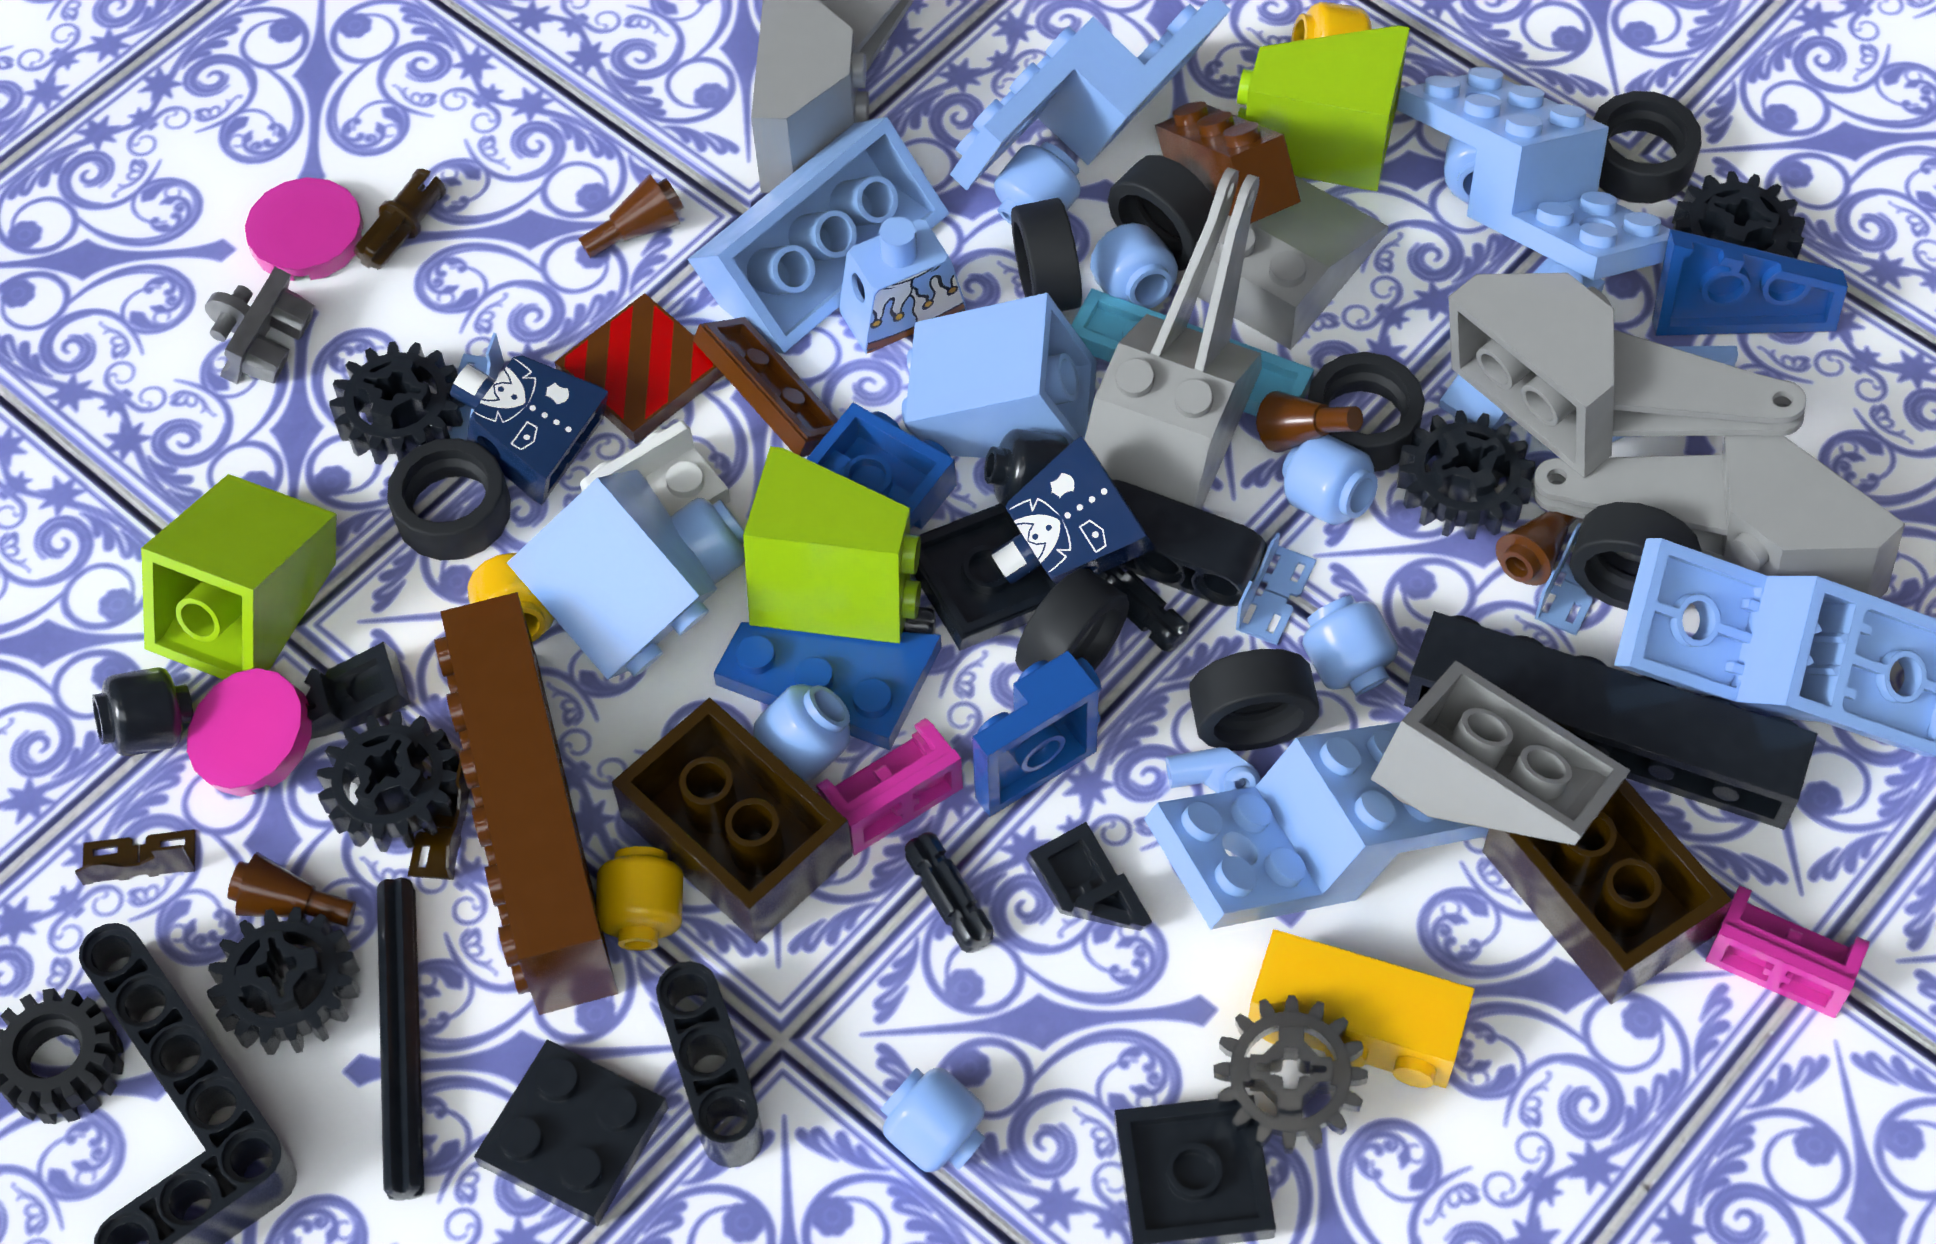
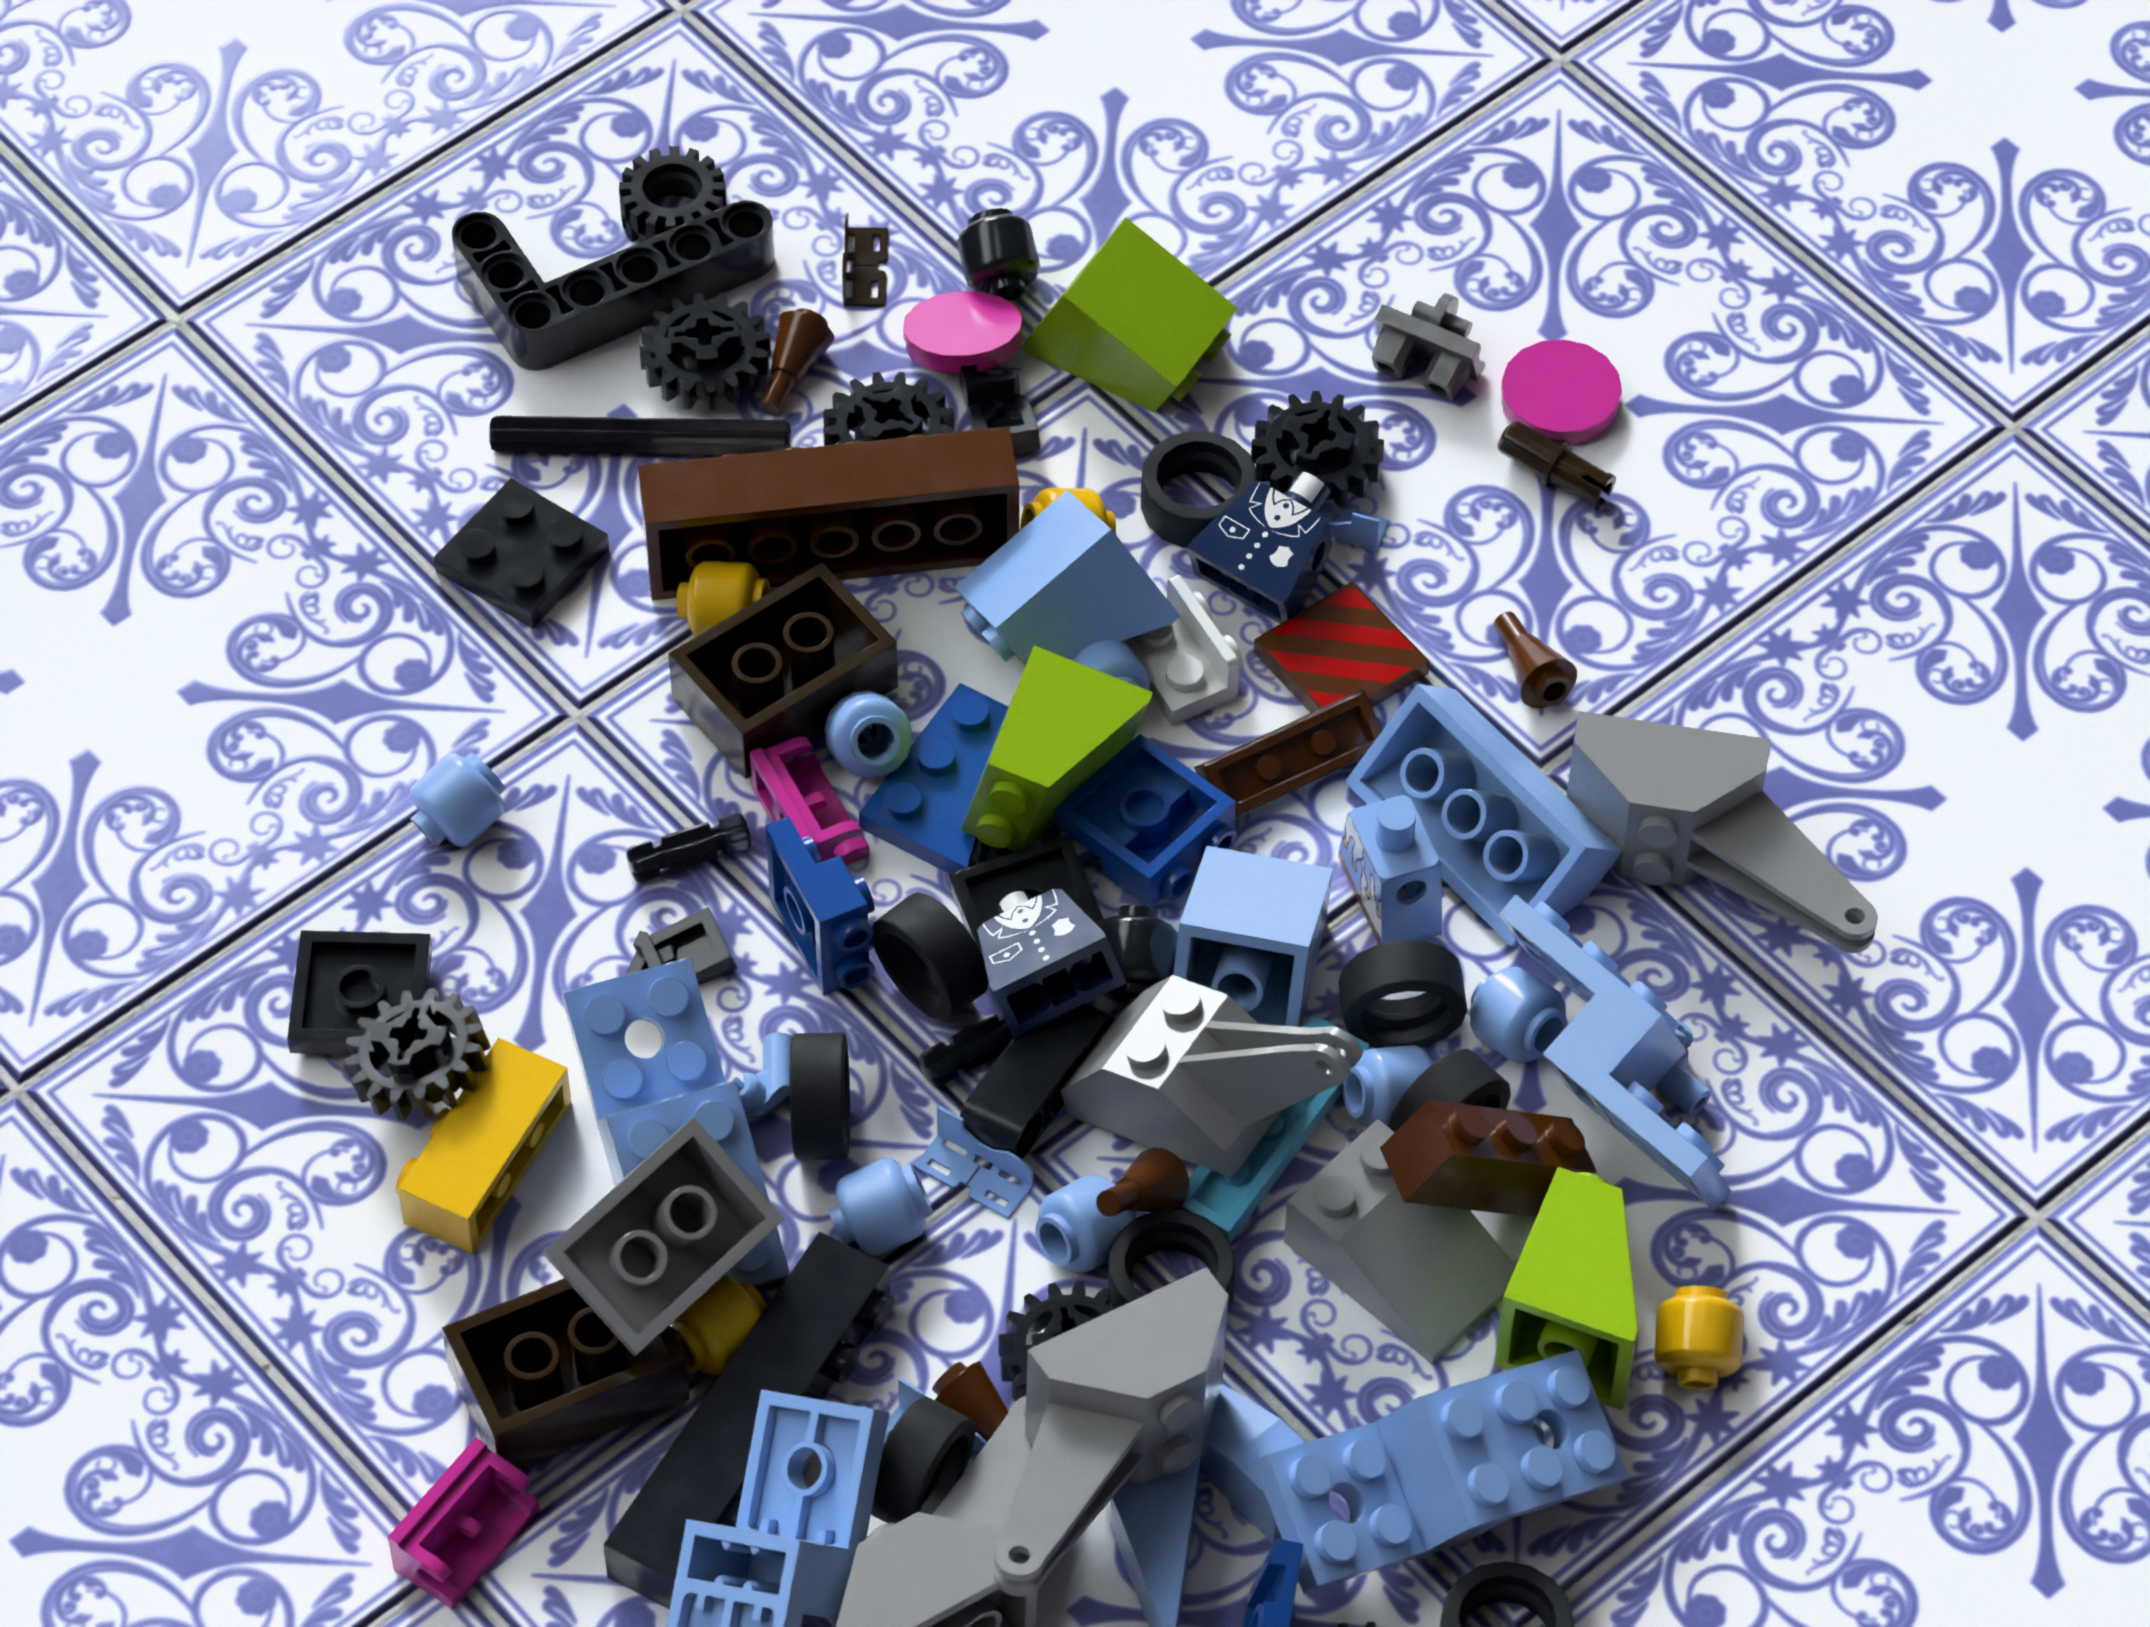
camera: 95 degrees right, 5 degrees down
black beam [656,961,764,1168] -> none

